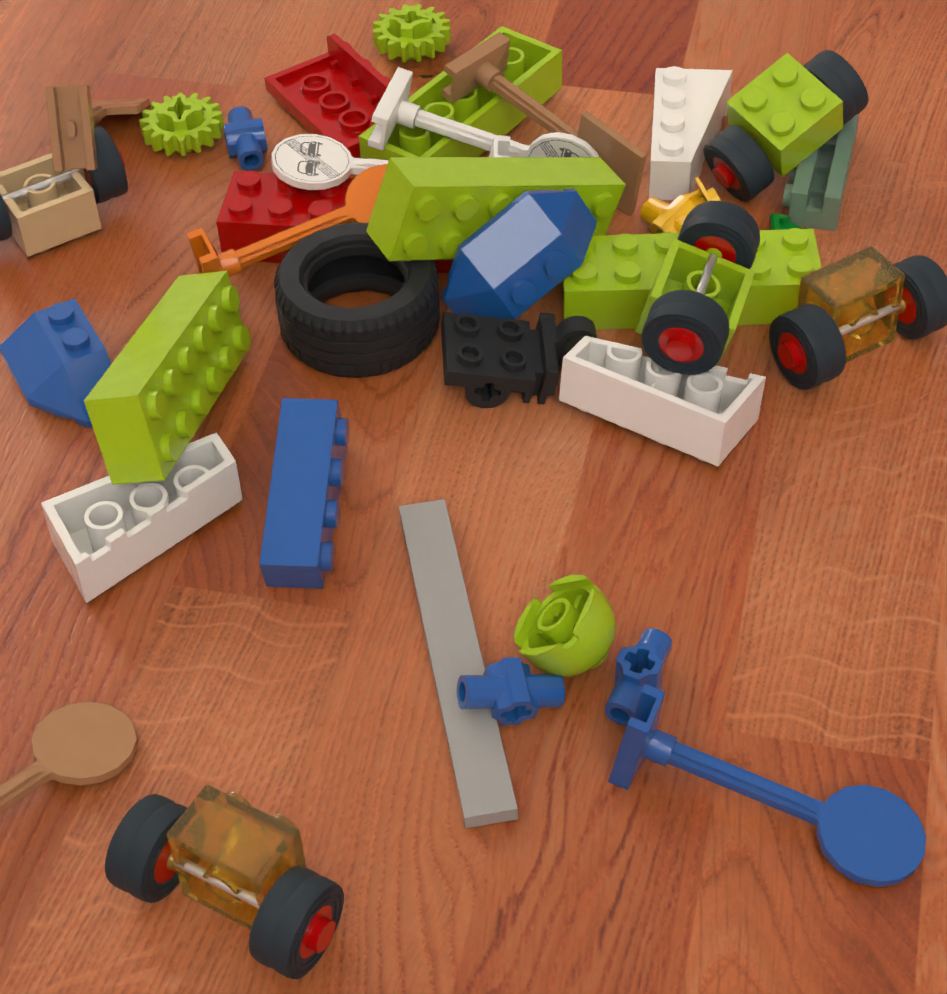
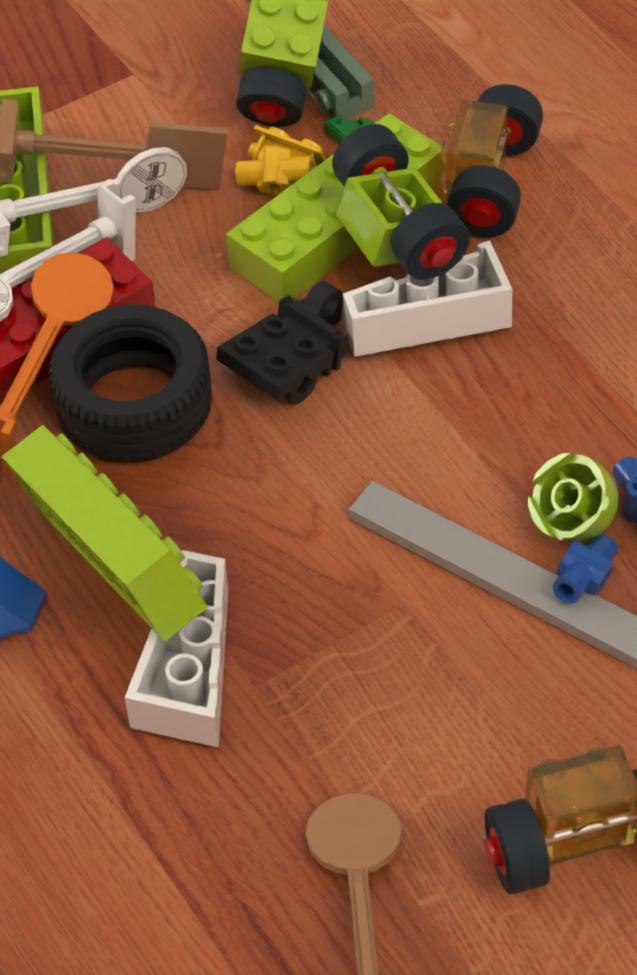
camera: 45 degrees left, 5 degrees up
blue wedge [259,398,349,589] -> none
lime brick [366,157,626,261] -> none
blue wedge [441,189,597,319] -> none
white wedge [649,66,733,200] -> none

